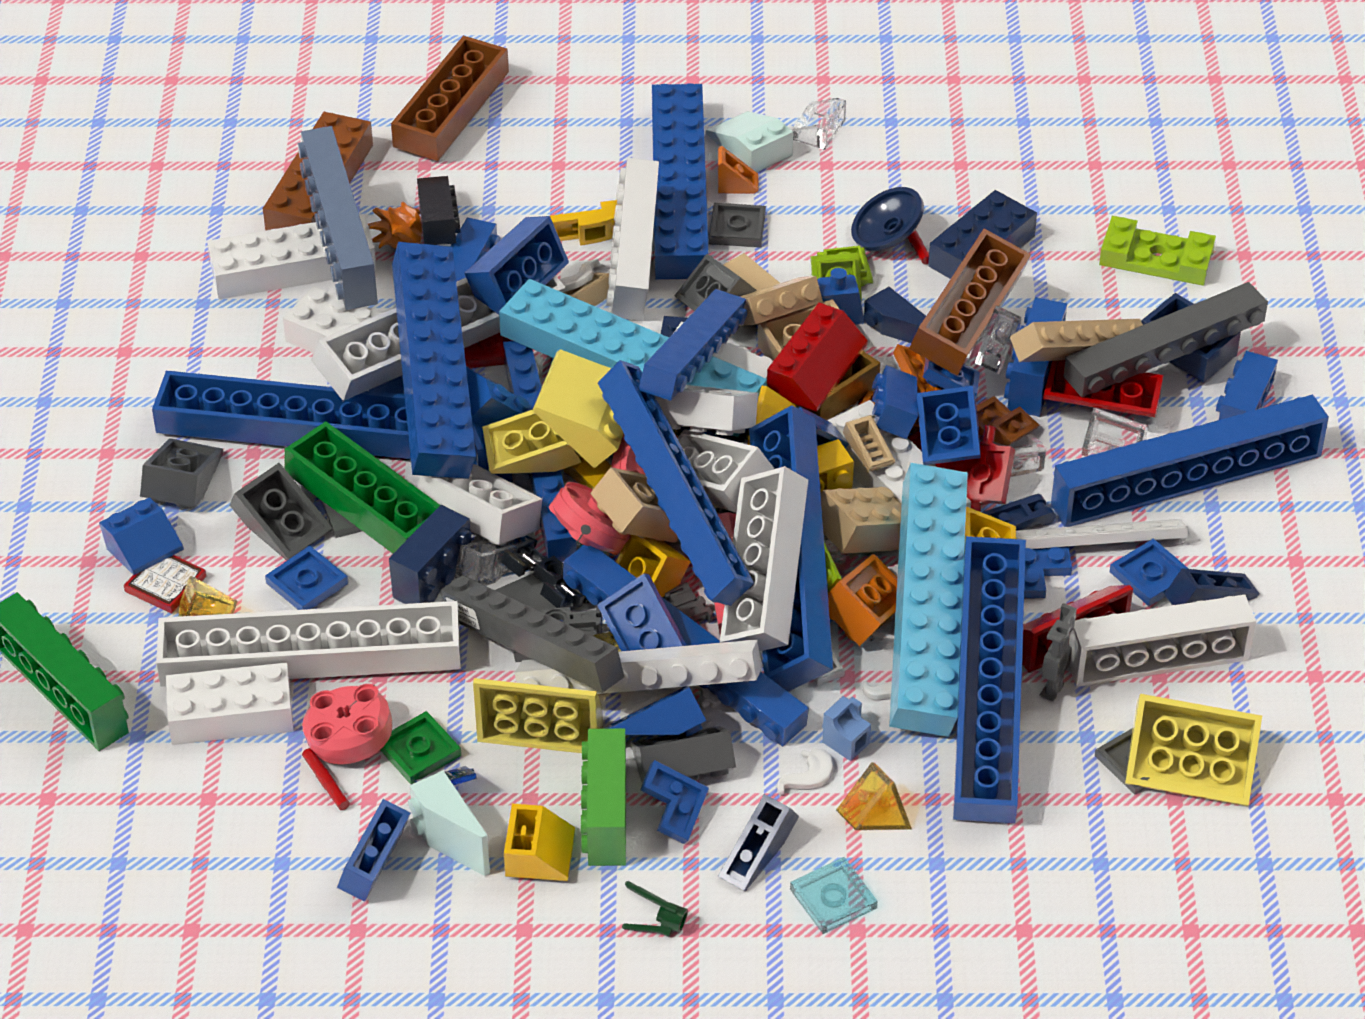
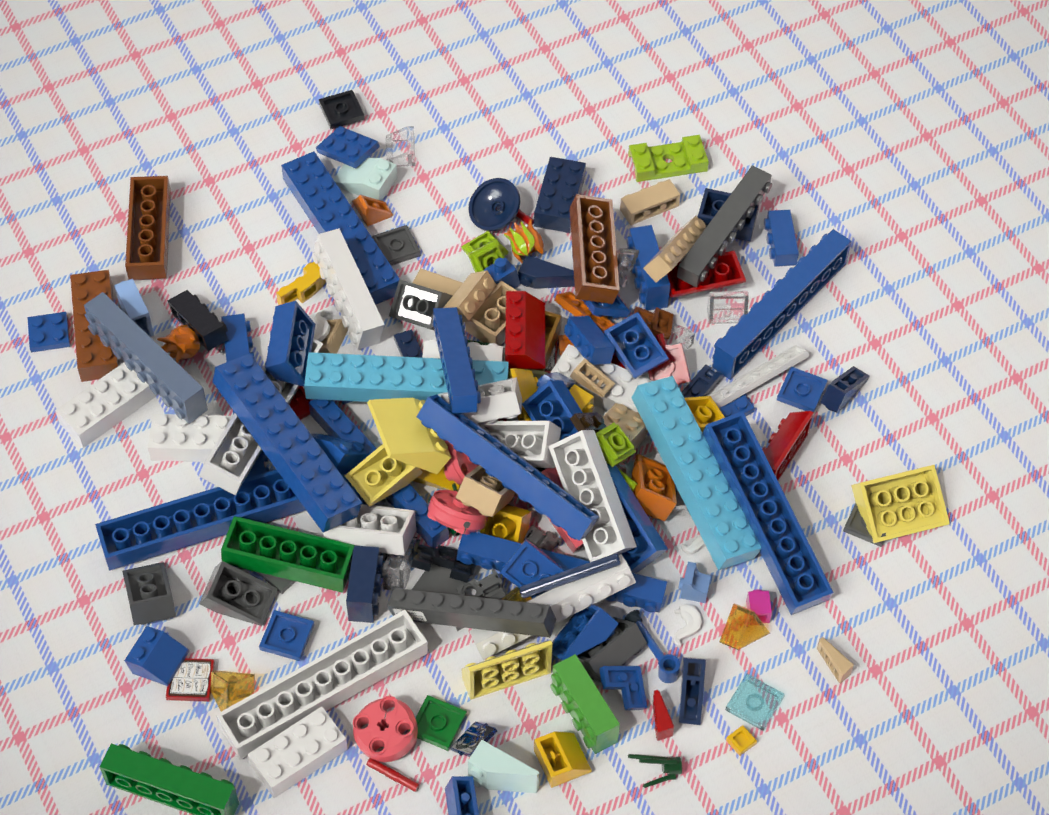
camera: 30 degrees left, 10 degrees up
dark grey piece [1039,603,1077,702] -> none
white brick [1069,595,1256,687] -> none
none -> blue plate [27,312,70,353]
none -> light blue brick [114,279,154,337]
none -> blue plate [316,126,380,169]
none -> black plate [318,90,365,129]
none -> hair [504,219,544,263]
none -> dark blue axle [520,553,621,599]
none -> dark brown plate [570,412,606,434]
none -> lime piece [596,422,636,467]
none -> tan brick [620,179,680,226]
none -> blue piece [624,610,680,683]
none -> red slope [652,690,674,741]
none -> yellow tile [726,725,757,756]
none -> dark pink brick [746,589,772,624]
none -> tan slope [817,637,854,684]

